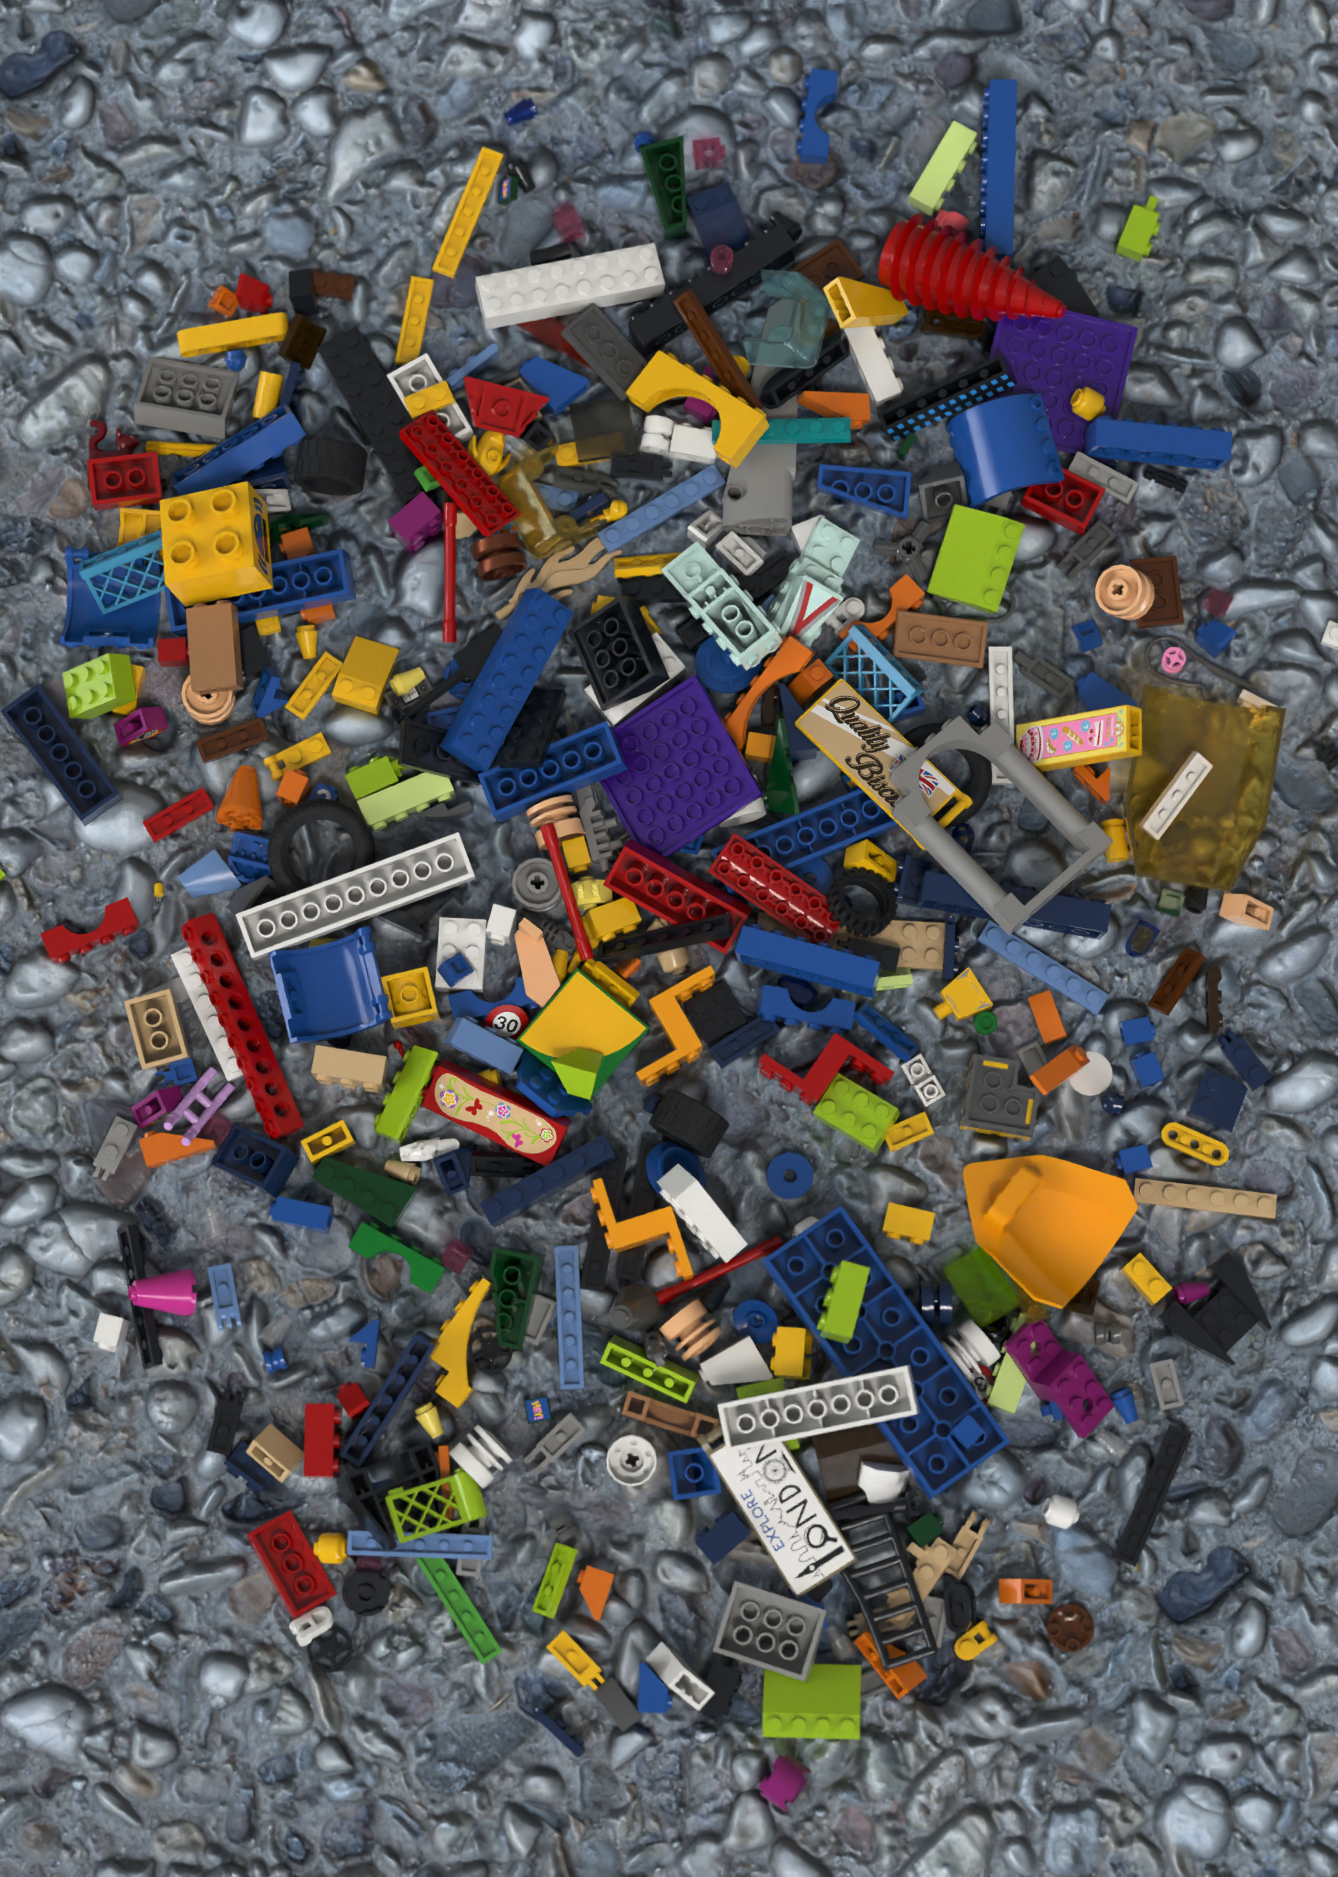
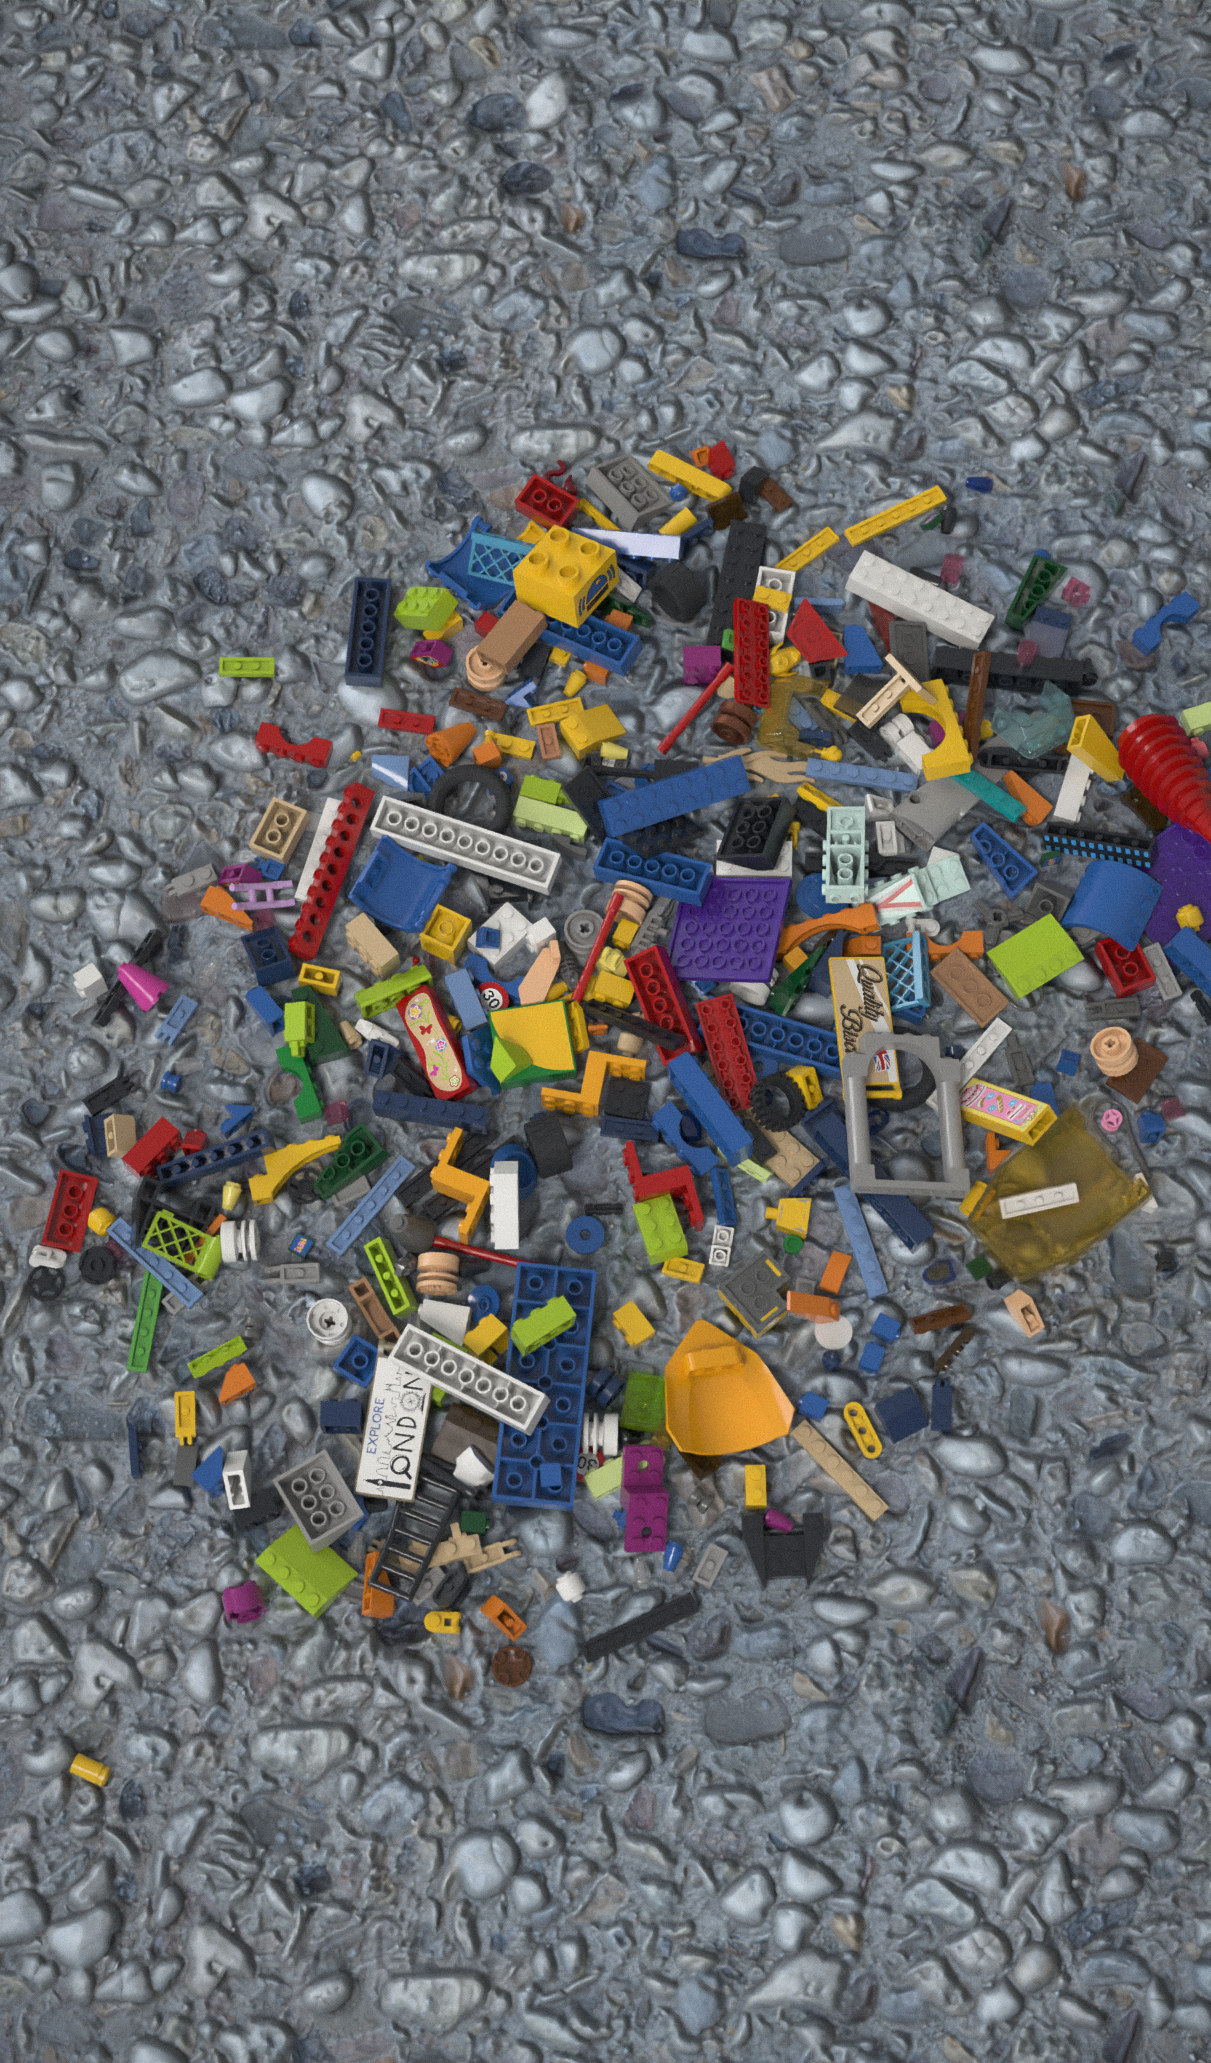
camera: 40 degrees right, 10 degrees down
none -> lime hinge [283,1001,315,1058]
none -> nougat plate [536,723,561,762]
none -> black axle [584,1203,623,1216]
none -> tan piece [856,653,937,729]

